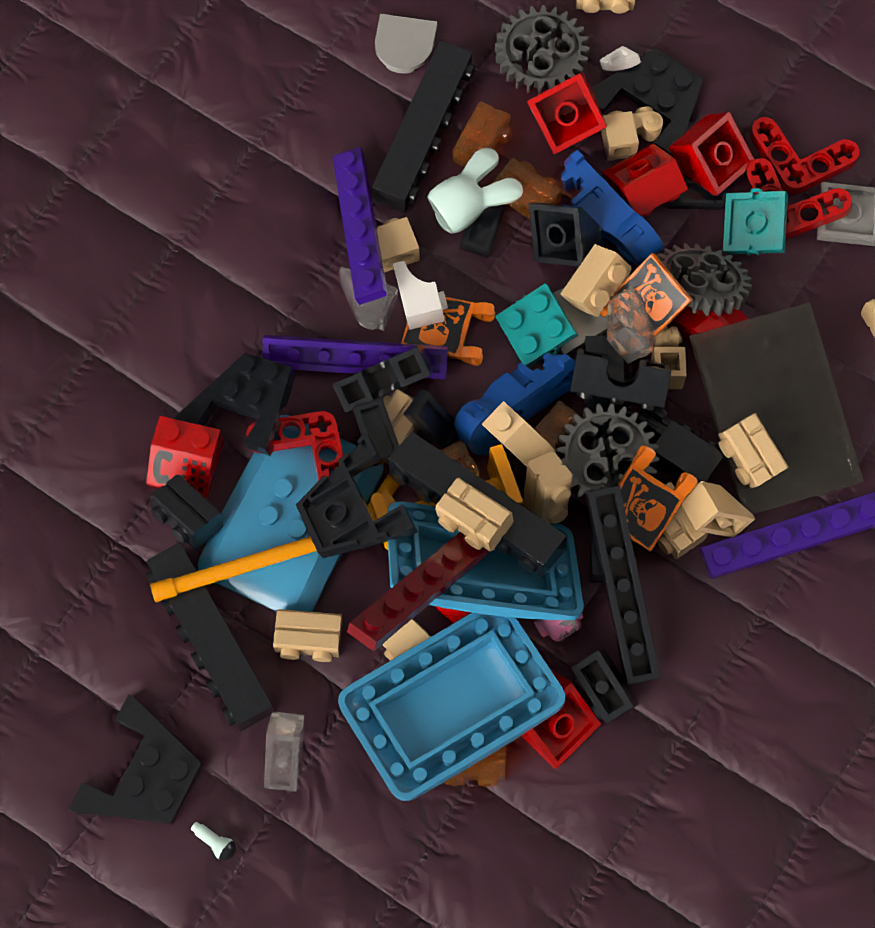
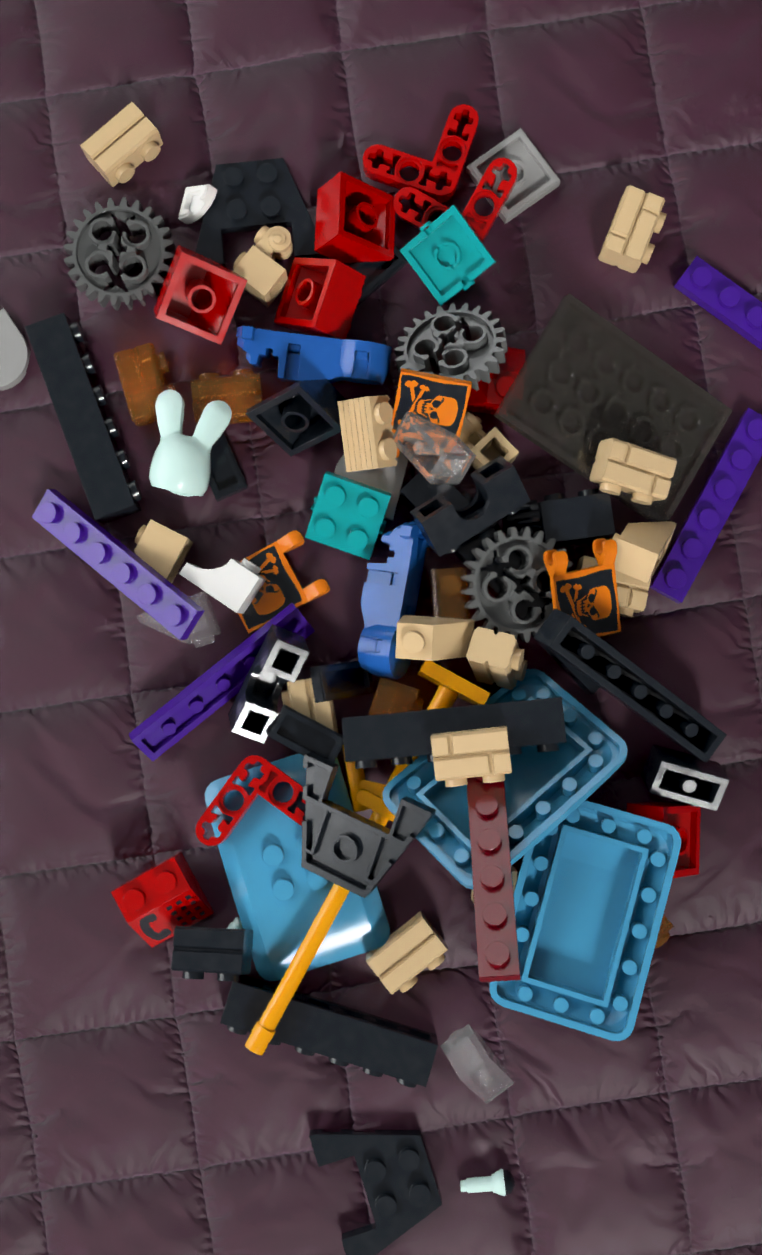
camera: 45 degrees left, 15 degrees up
black wing [175,353,296,456] -> none

